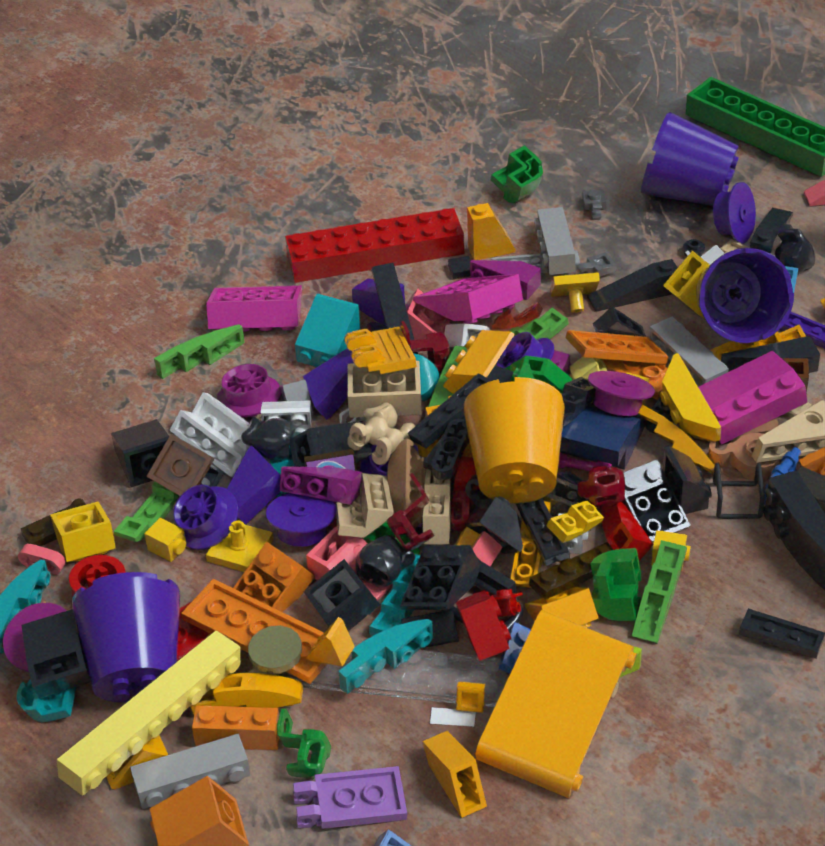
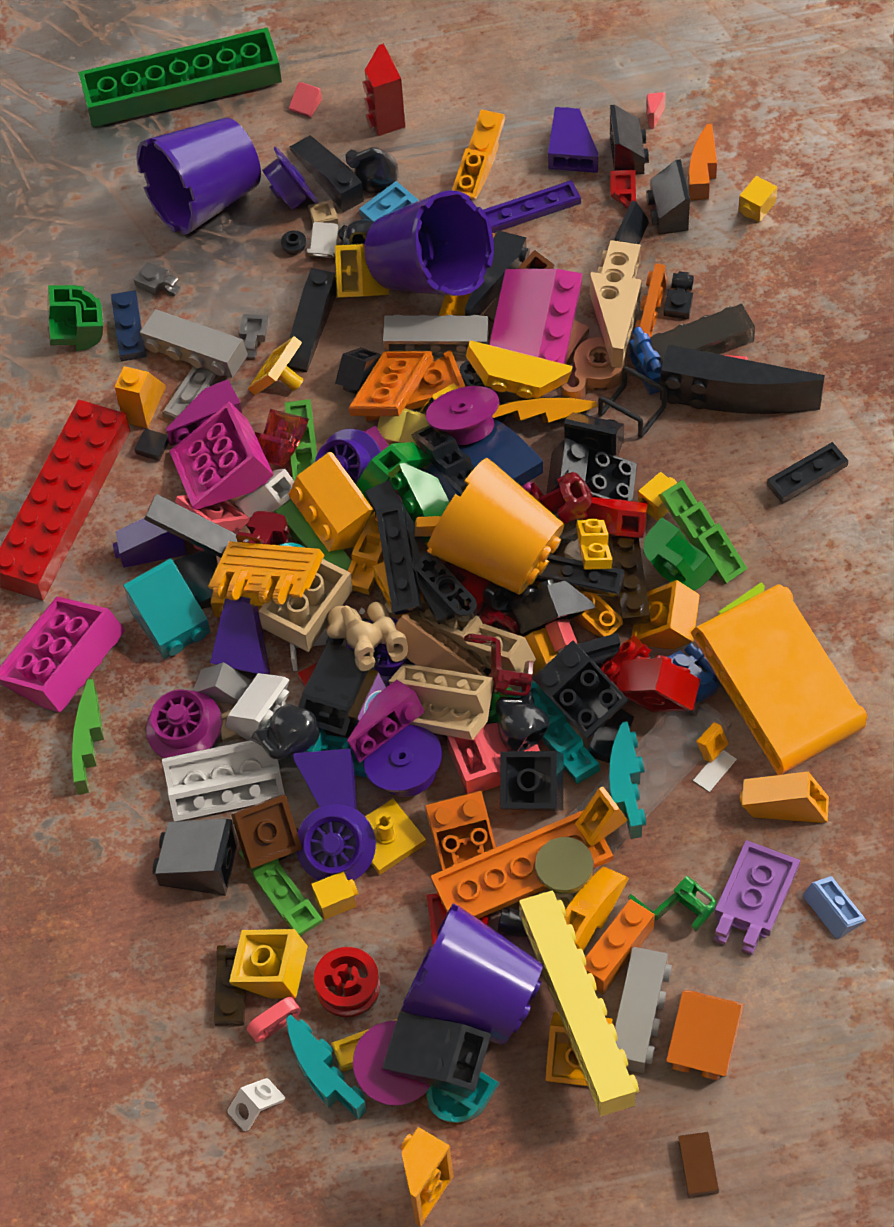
camera: 55 degrees left, 15 degrees up
none -> dark blue plate [111,290,146,361]

